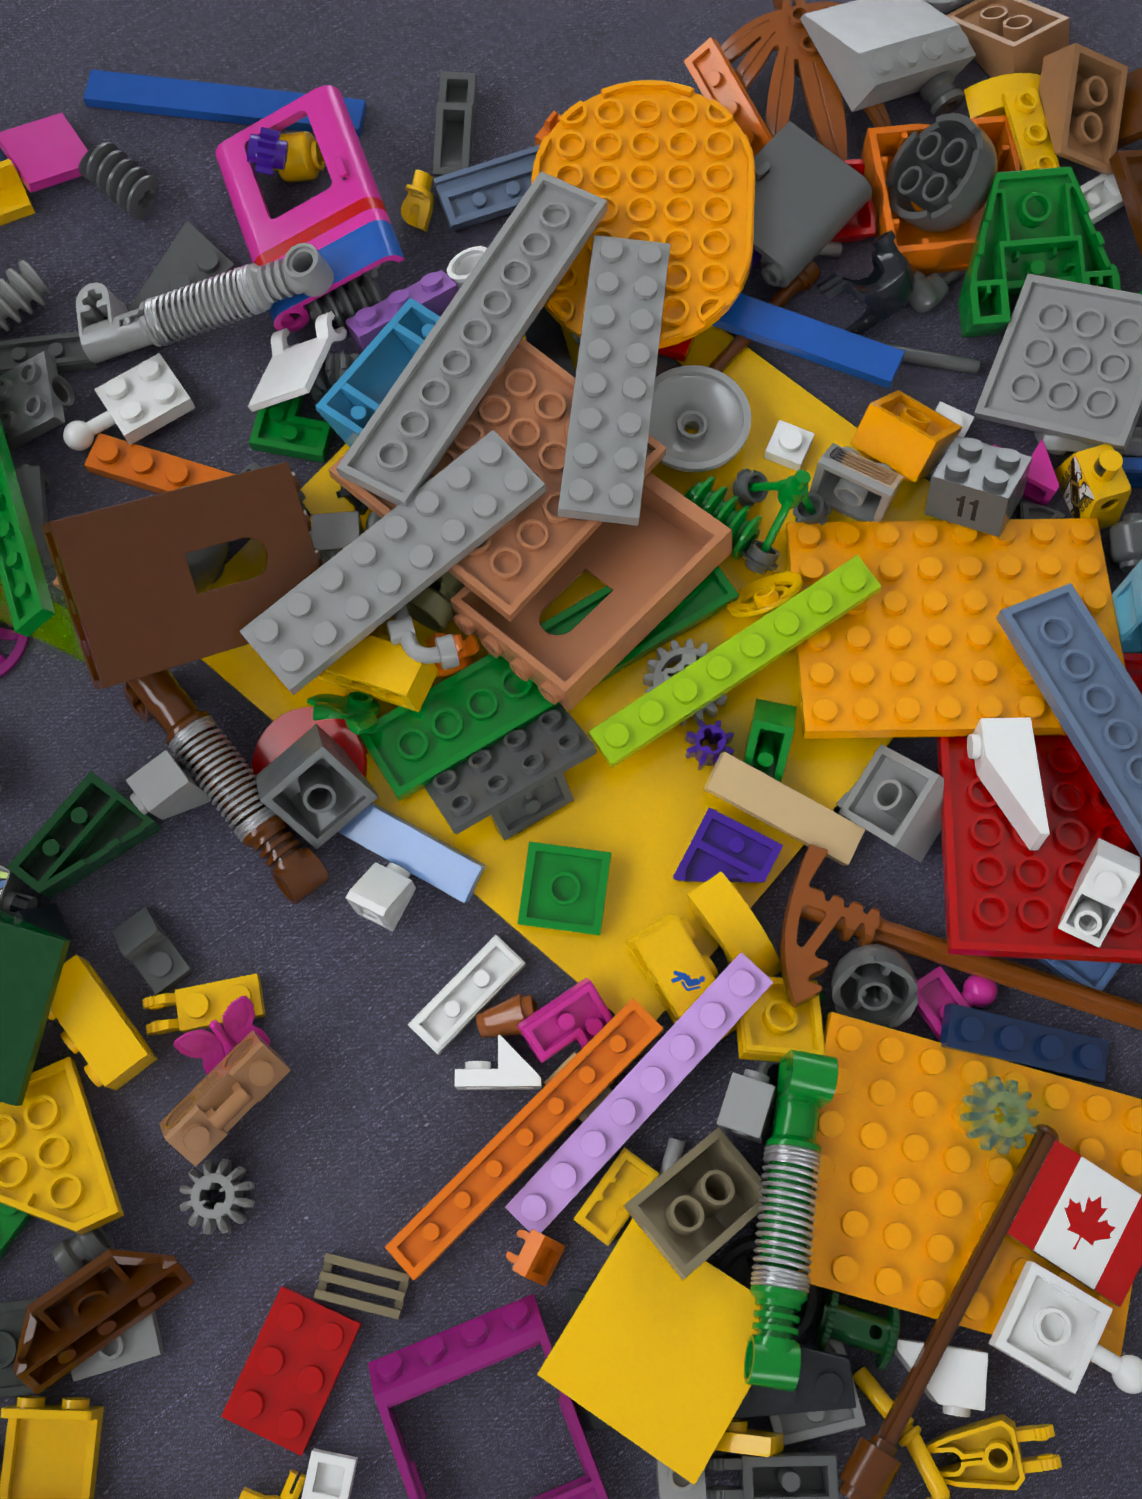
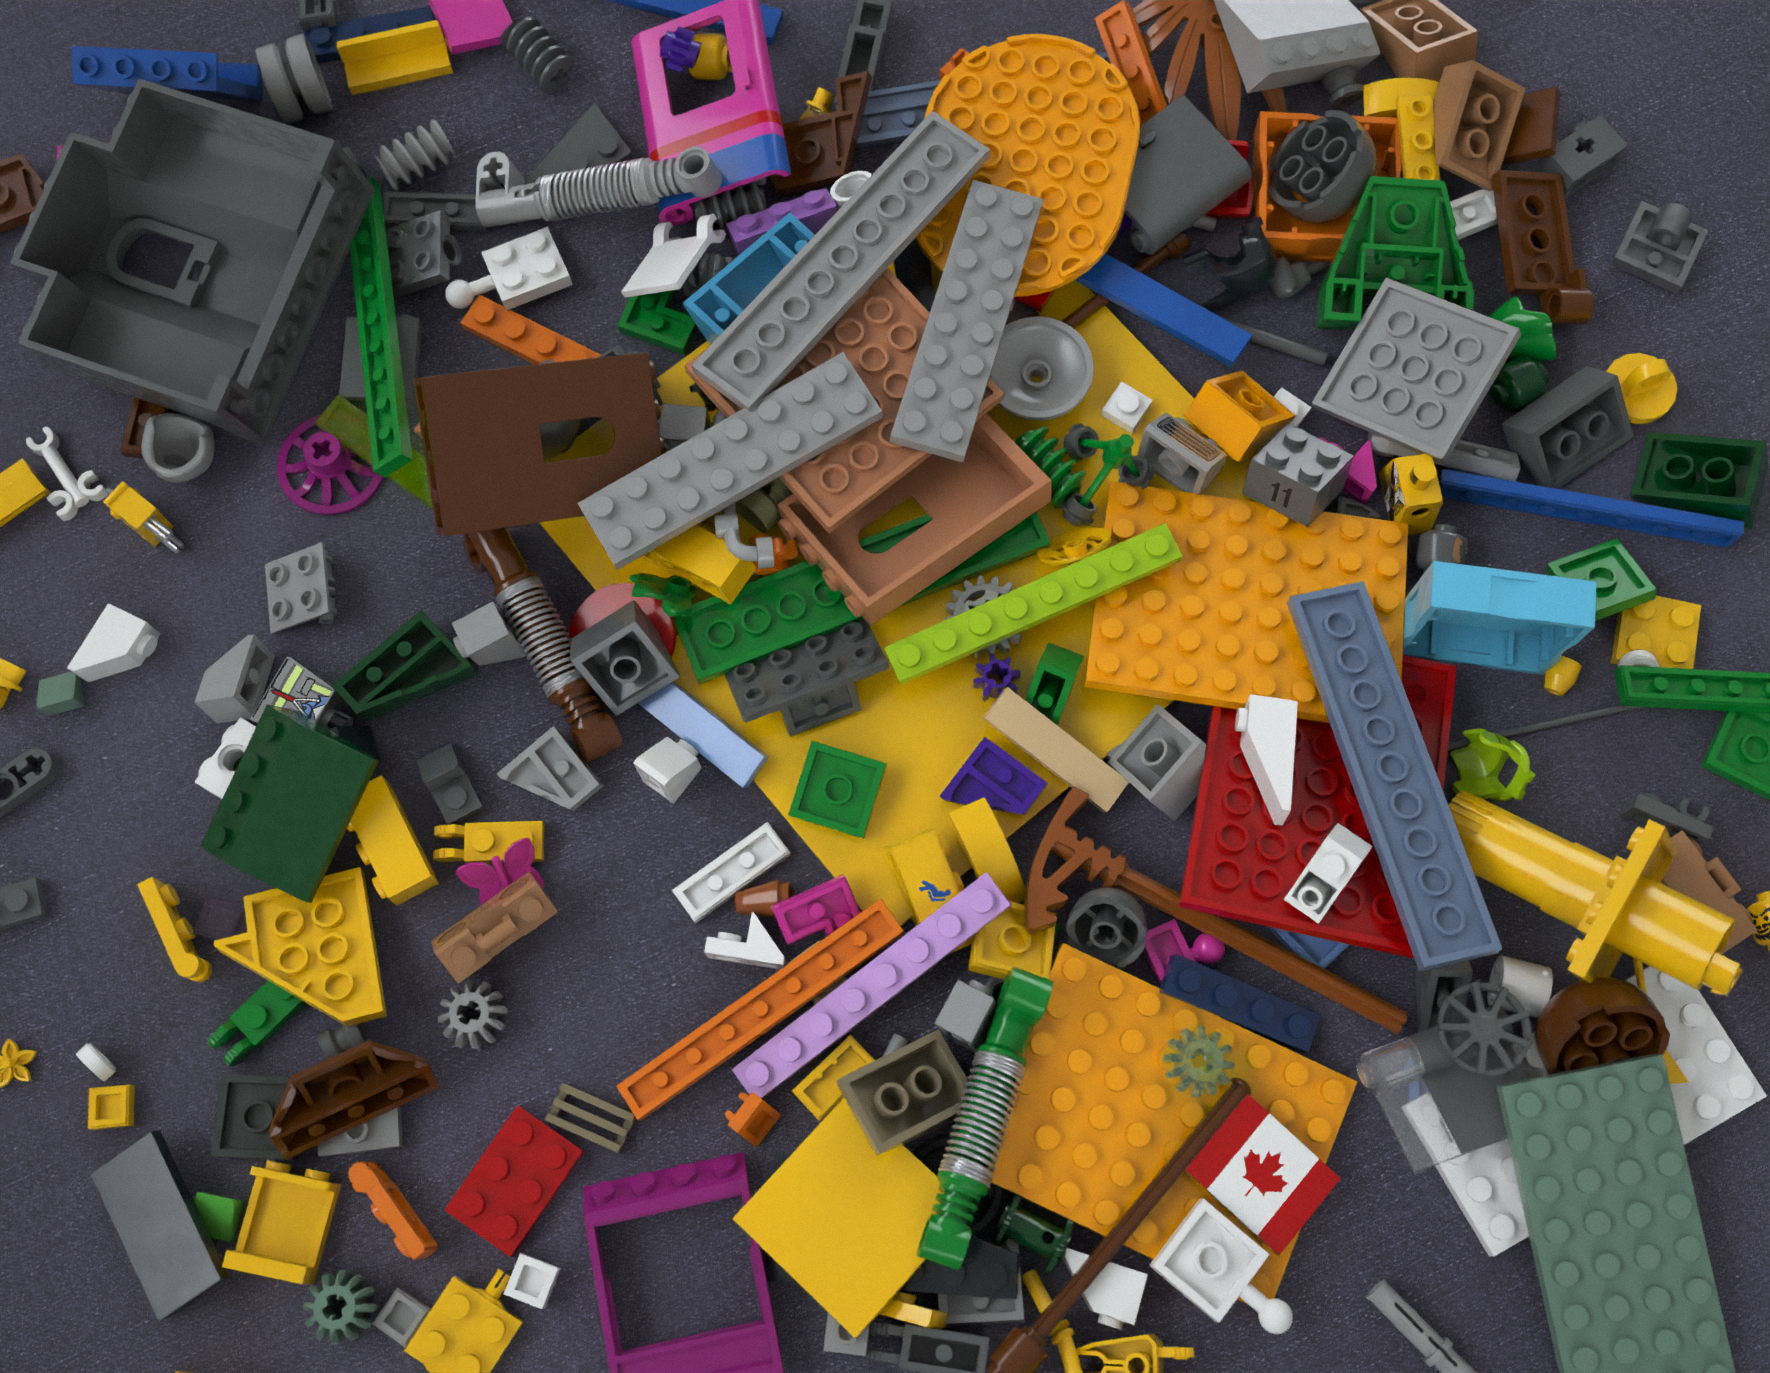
camera: 10 degrees right, 0 degrees up
none -> orange hinge [347,1161,439,1260]
none -> light grey wing [497,726,603,811]
none -> reddish brown wing [770,71,872,196]

